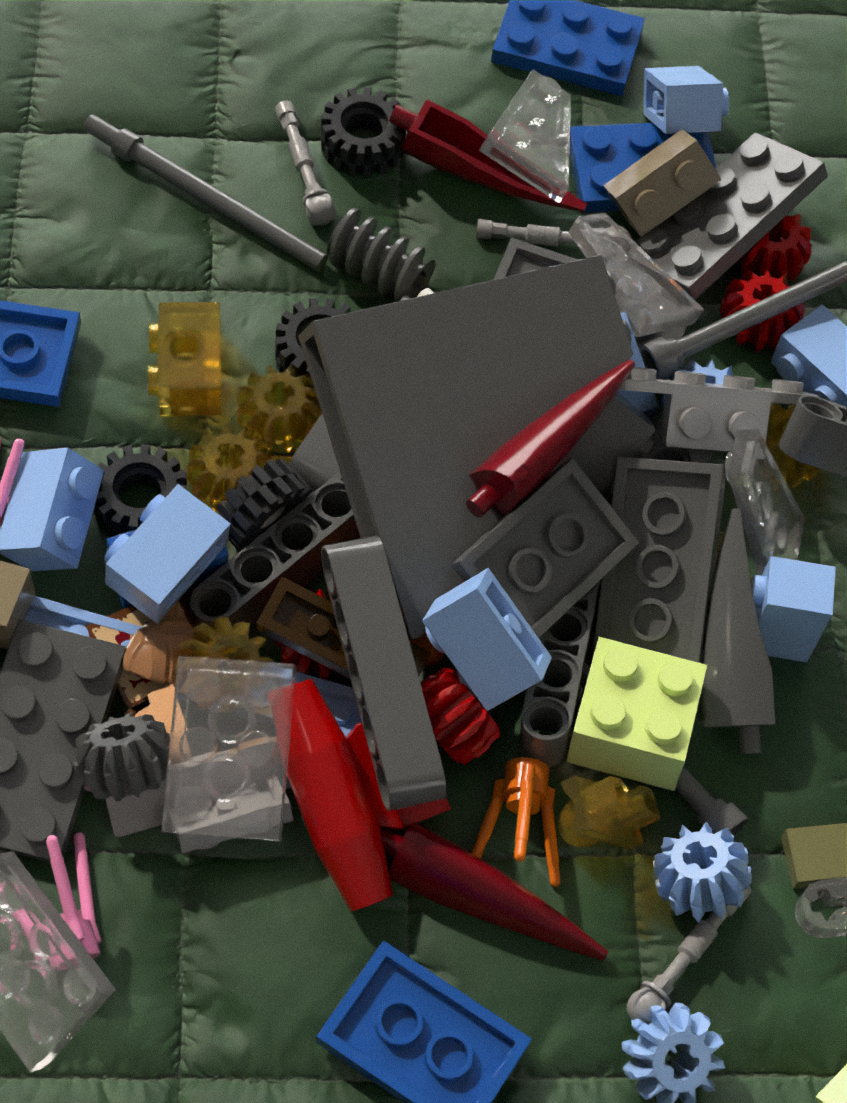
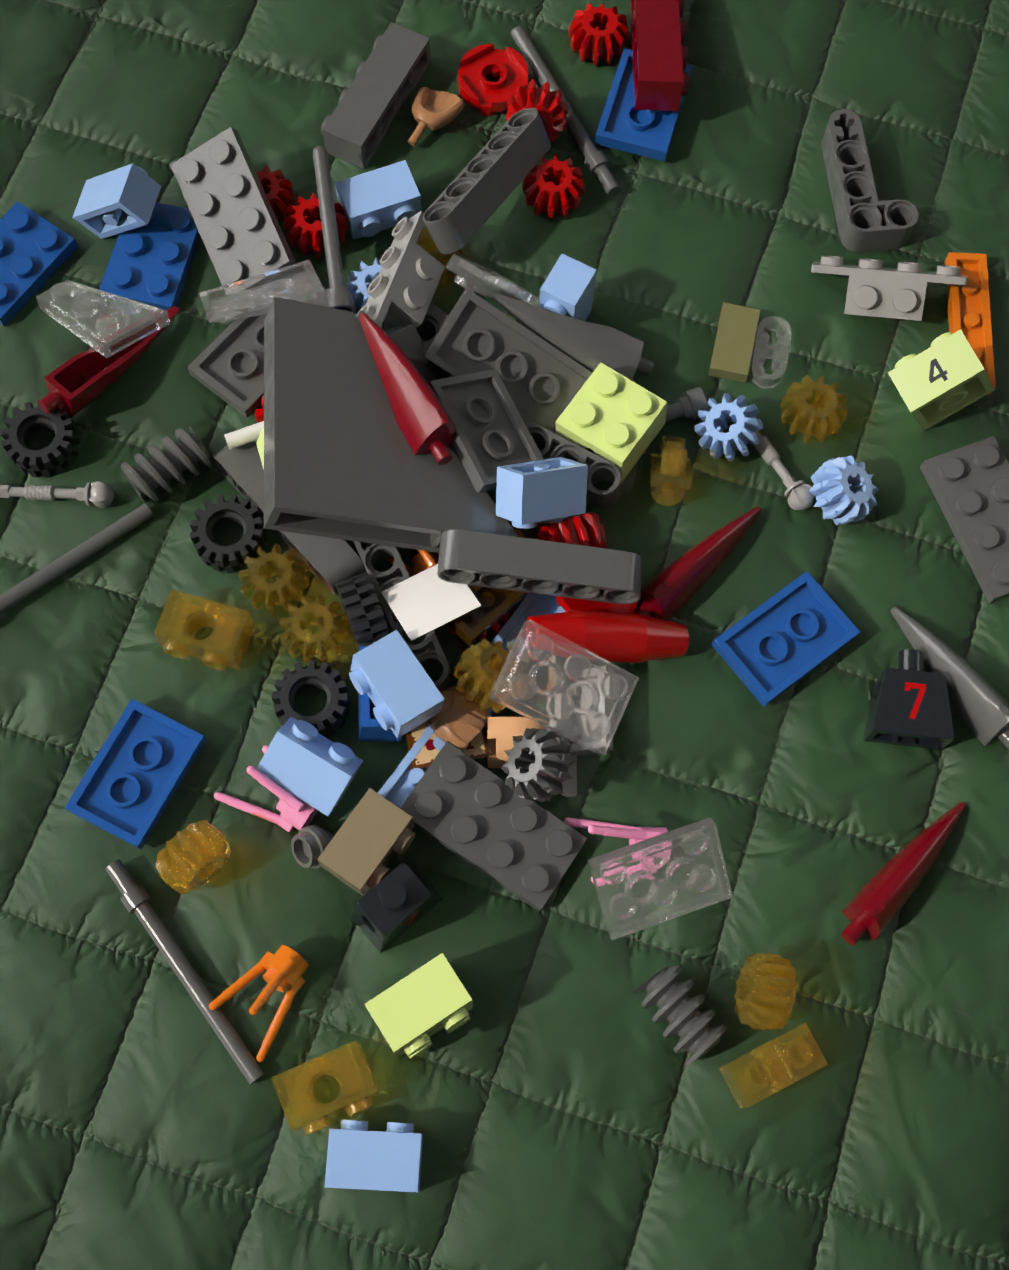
camera: 65 degrees left, 10 degrees up
orange plant [471,757,561,887] -> none
light grey piece [476,219,633,260] -> none
dark tan brick [603,129,722,237] -> none
none -> white sticker [381,564,481,641]
none -> clear yellow gear [780,375,848,443]

